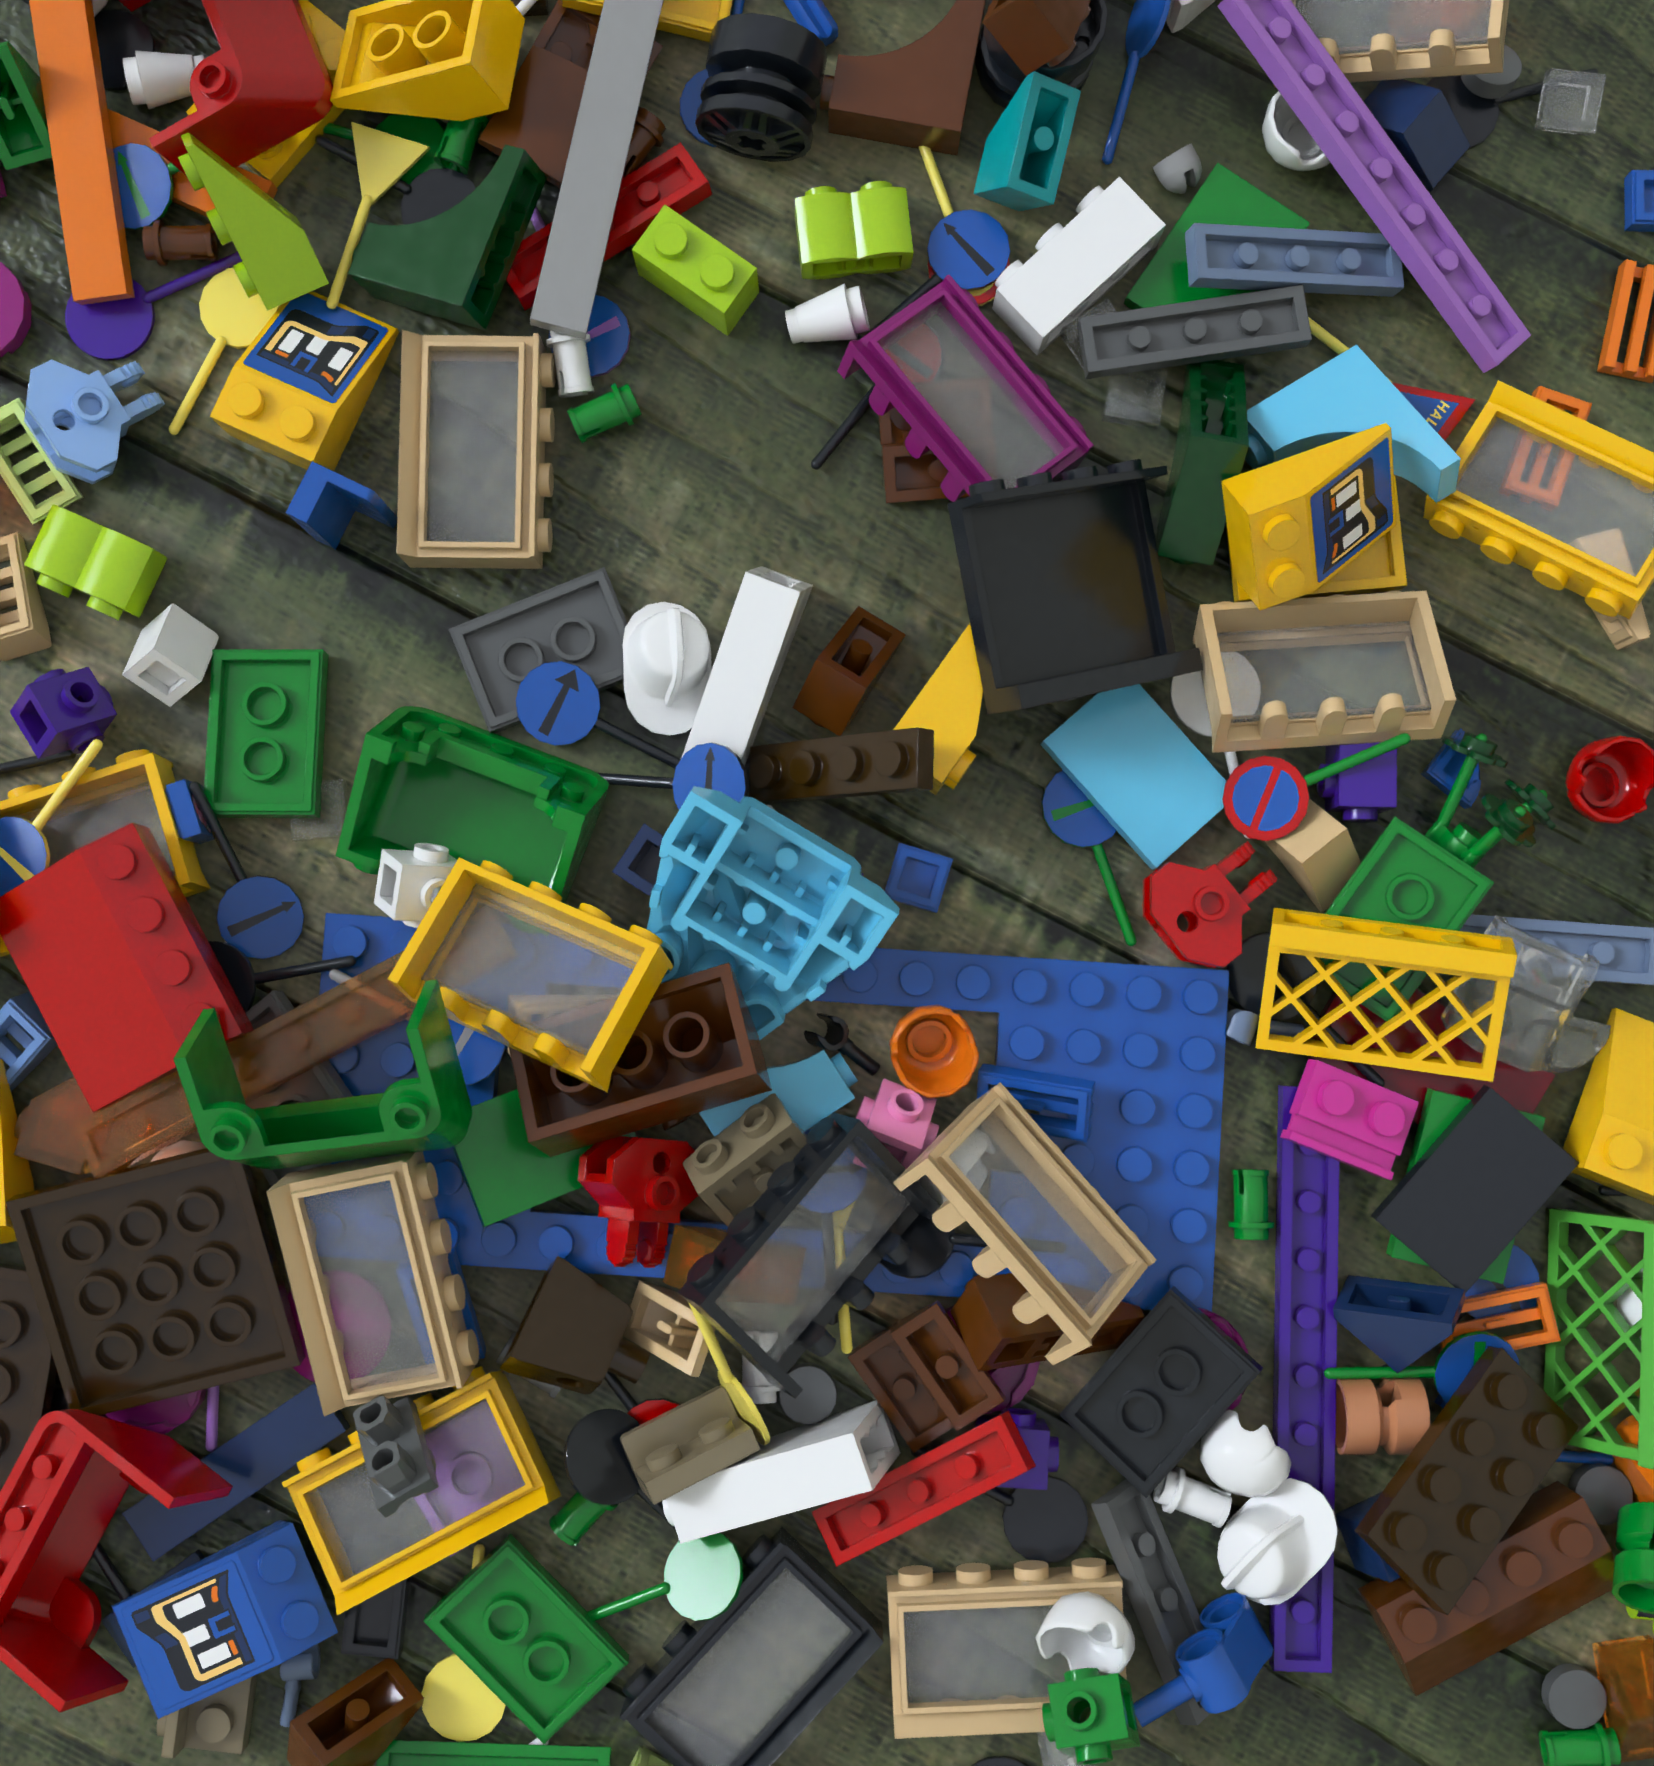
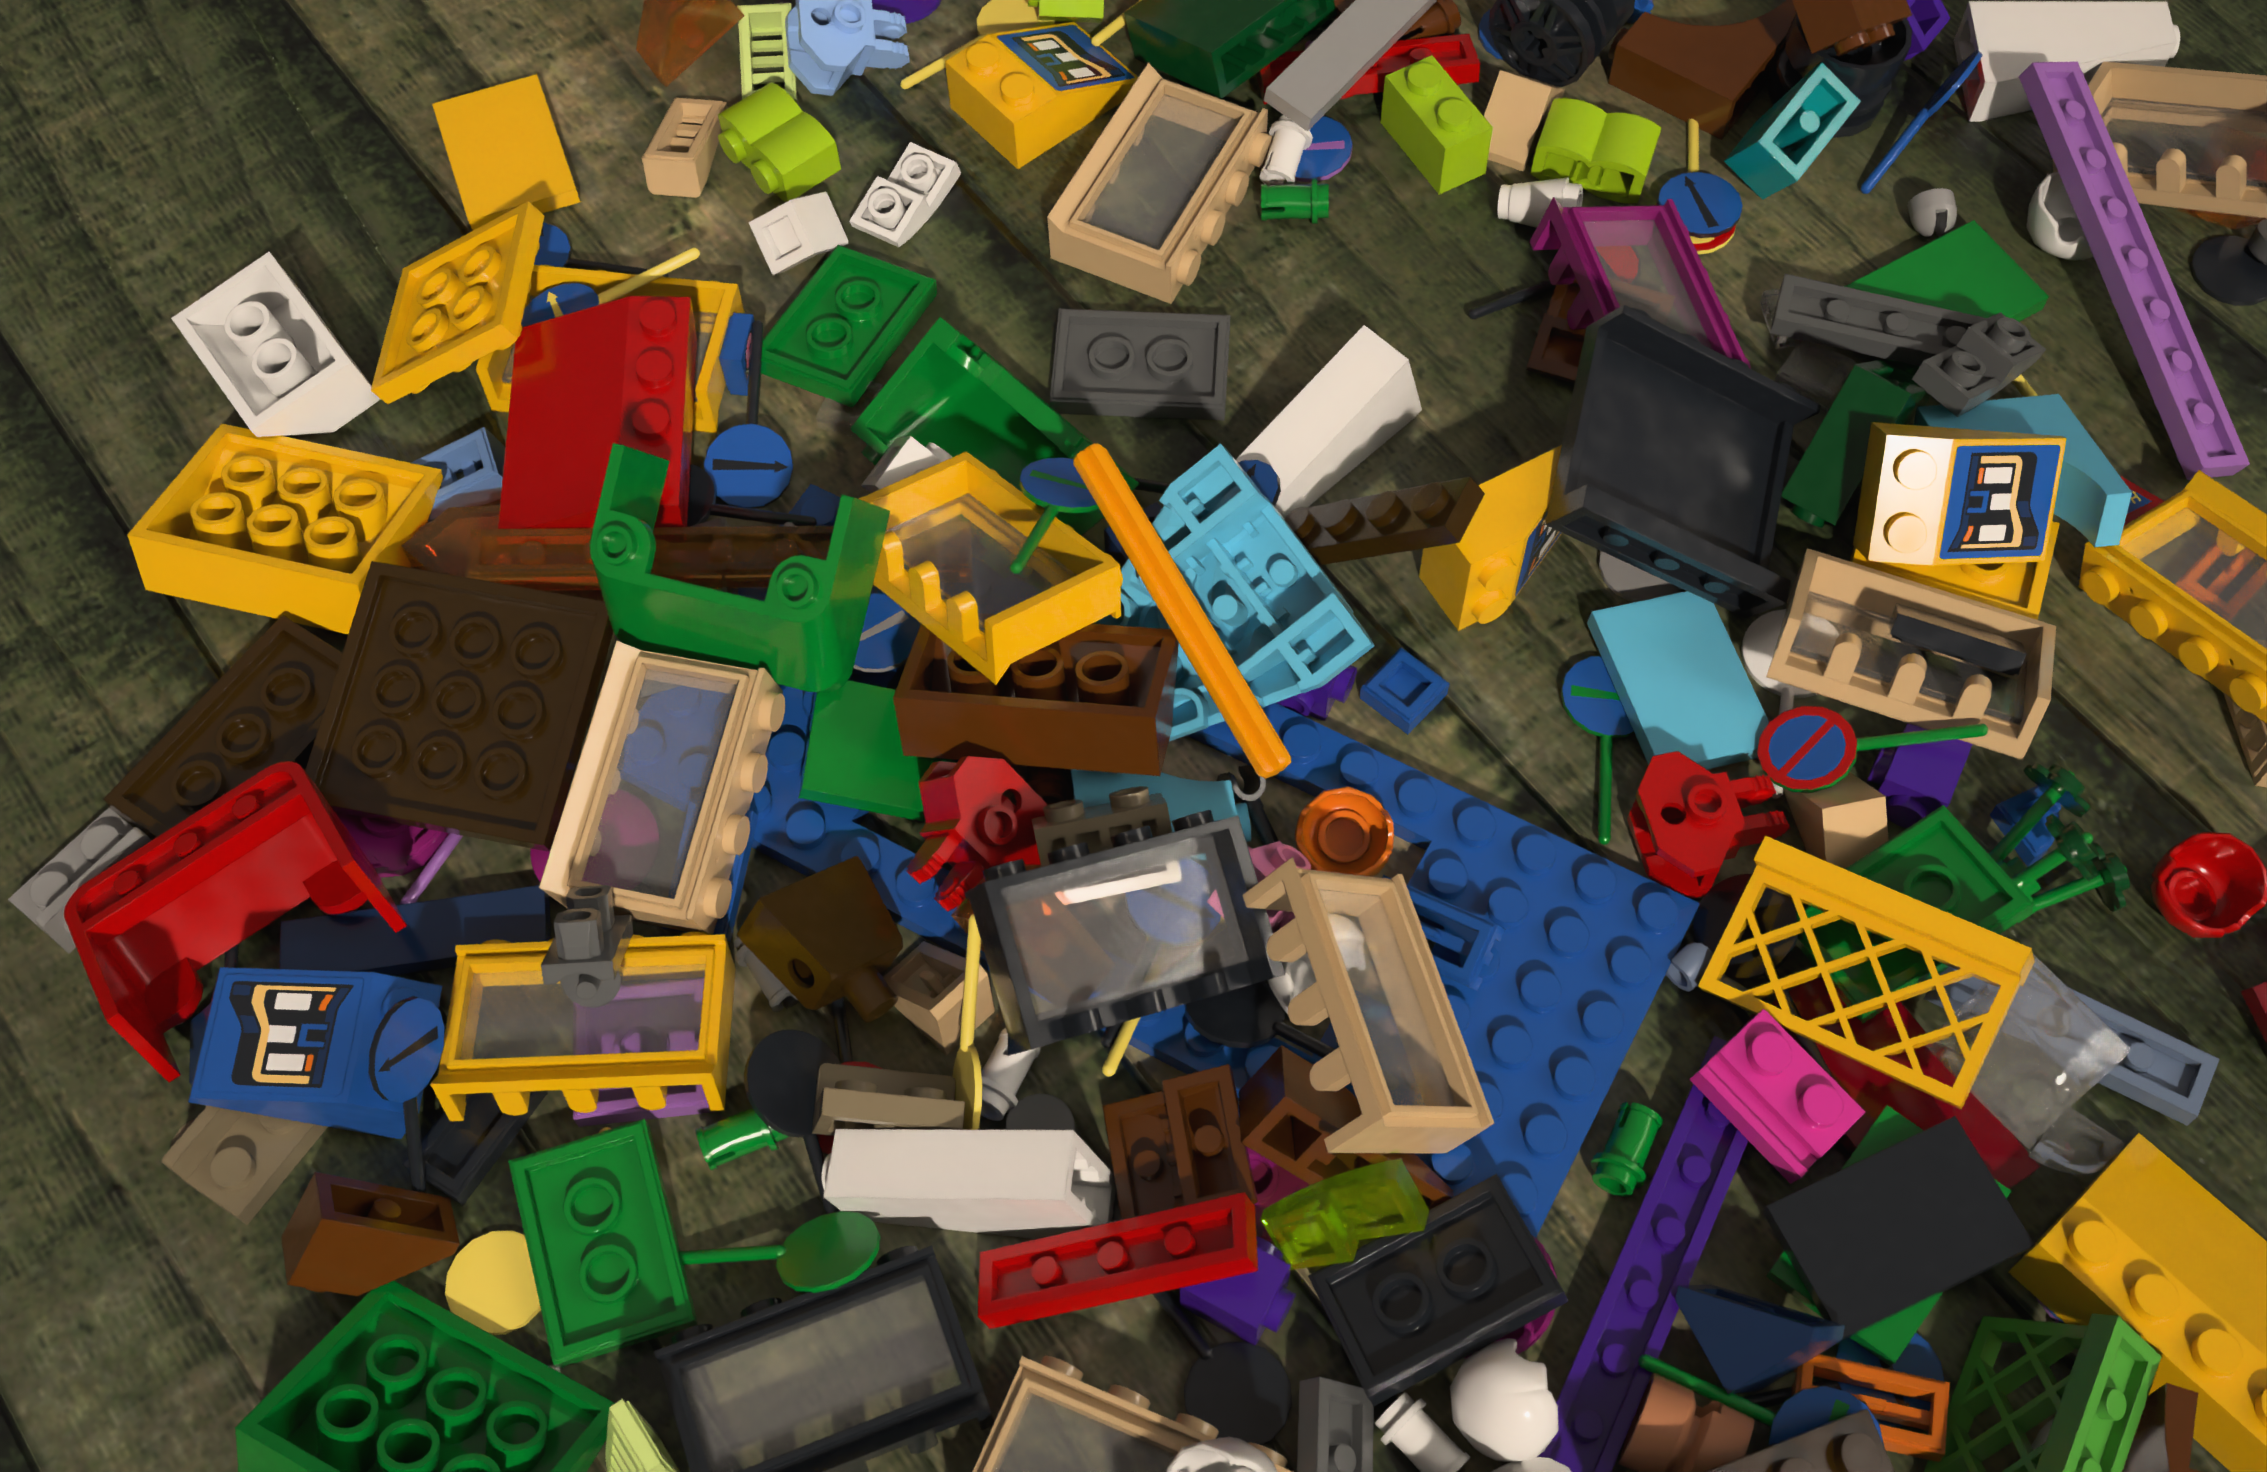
camera: 25 degrees right, 25 degrees down
dark purple brick [10,667,117,760] -> none
sand blue hand [280,1644,321,1727] -> none
blue panel [286,461,397,550] -> none
blue piece [516,661,681,769] -> none
white piece [622,602,712,736] -> none
reddish brown slope [792,606,906,736] -> none
white brick [992,176,1166,356] -> none
sand blue plate [1185,223,1404,297] -> none
dark blue slope [1363,79,1470,192] -> none
none -> blue piece [368,996,445,1193]
none -> white slope [850,142,961,247]
none -> piece [1010,458,1099,574]
none -> light orange axle [1073,443,1291,779]
none -> clear neon green slope [1260,1158,1429,1270]
none -> tan slope [1484,70,1564,172]
none -> black tile [1889,603,2027,676]
none -> dark grey slope [1912,312,2046,417]

